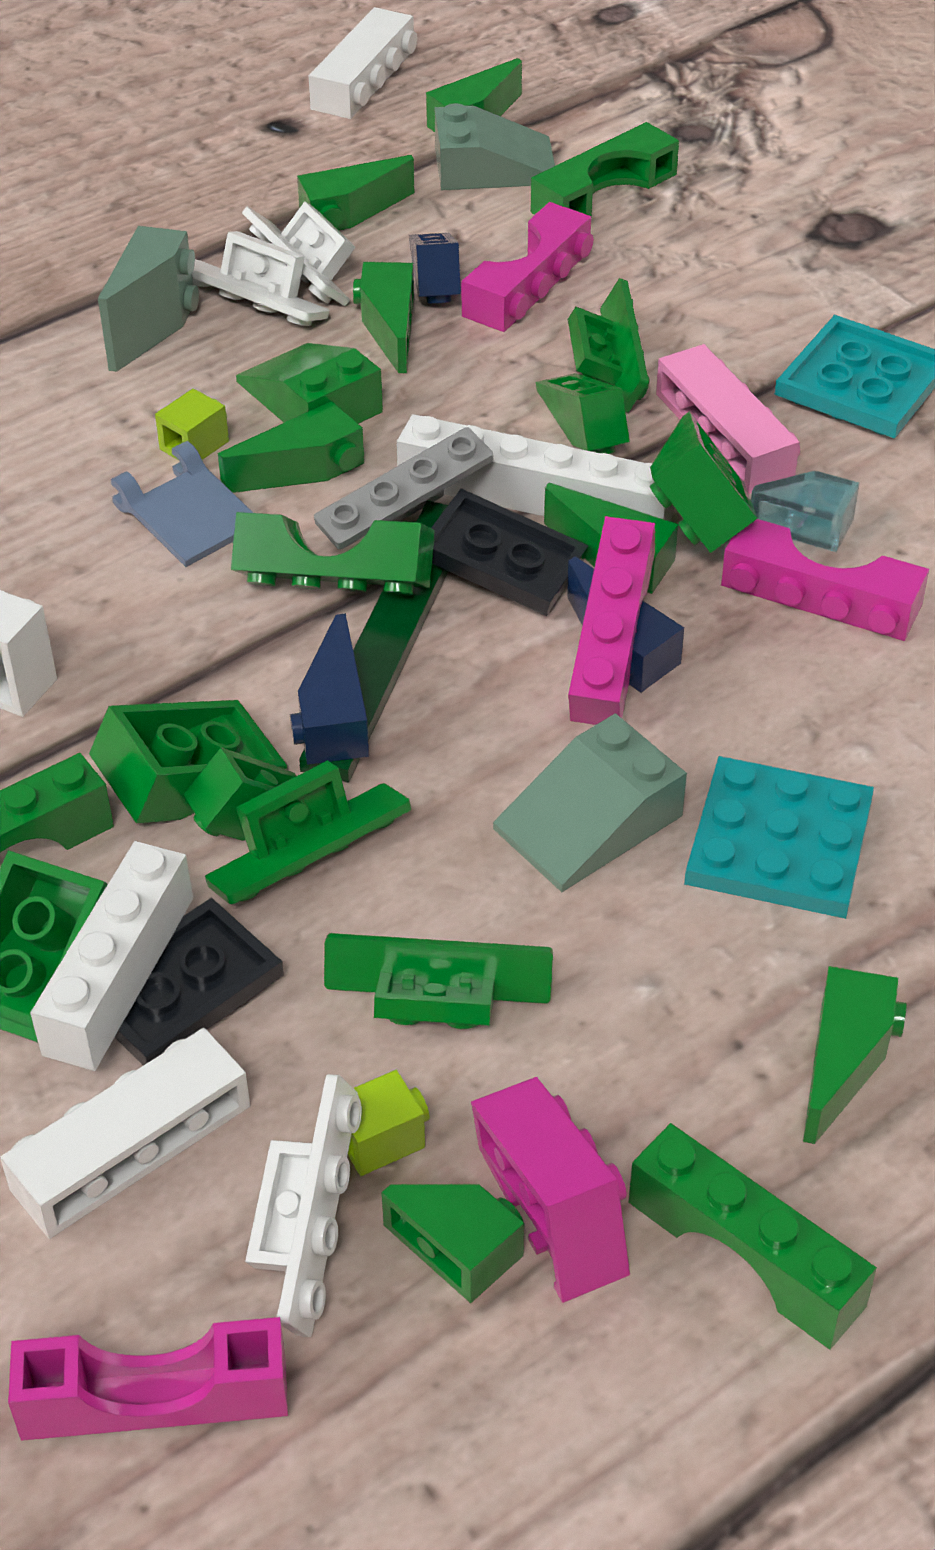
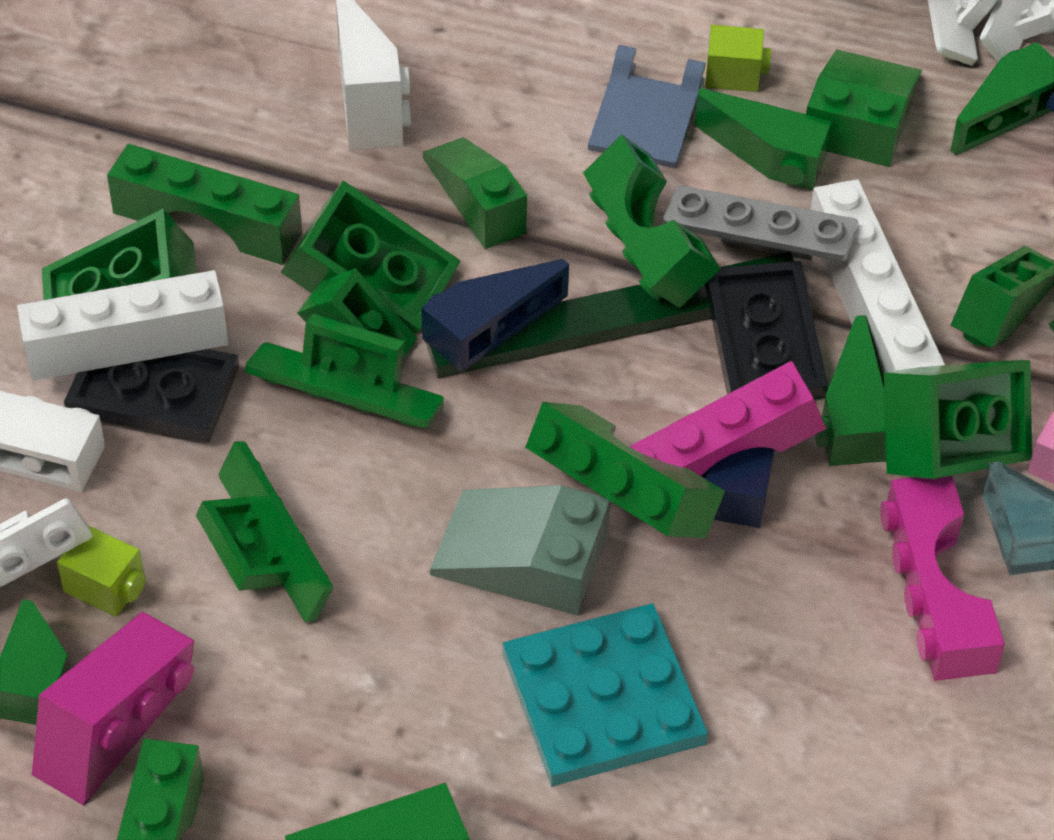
camera: 55 degrees right, 5 degrees up
none -> green slope [423,137,527,249]
none -> green arch [525,401,725,538]

